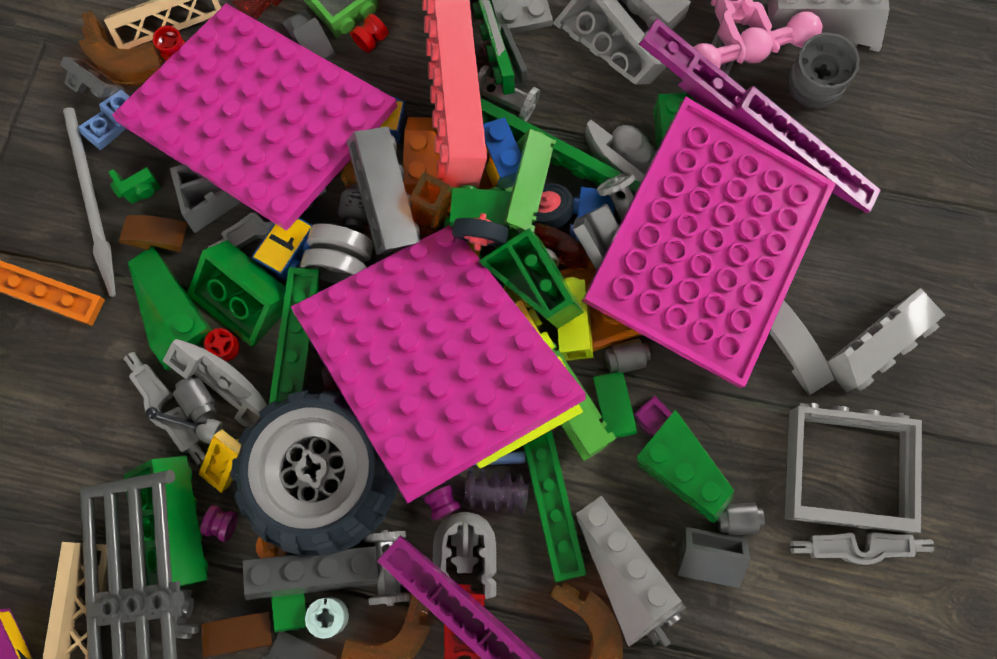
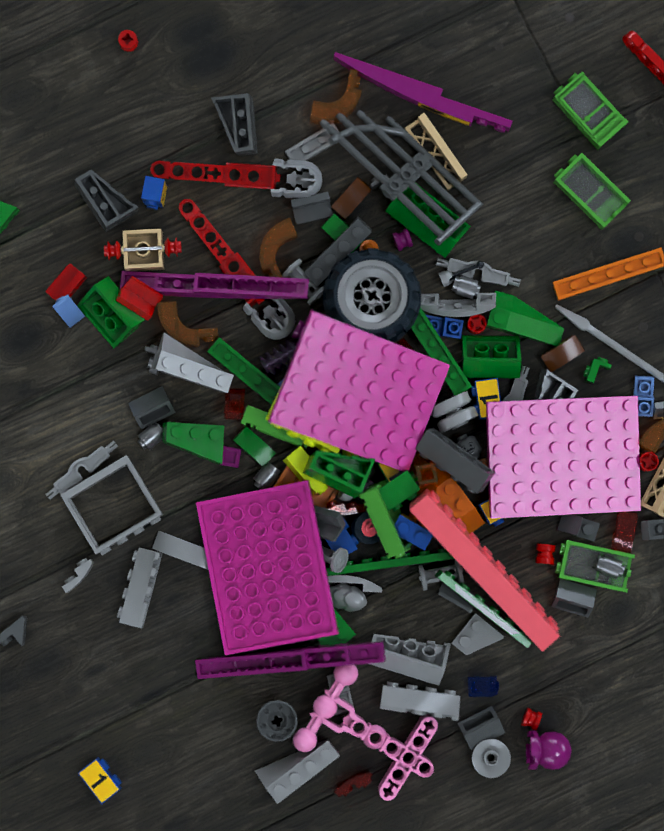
camera: 140 degrees right, 10 degrees up
yellow tile [199,429,241,493] -> none
light aqua piece [305,597,349,639] -> none
black wheel [452,213,508,251] -> none
none -> light grey slope [62,558,94,593]
none -> clear red slope [224,389,245,420]
none -> blue slope [425,314,464,339]

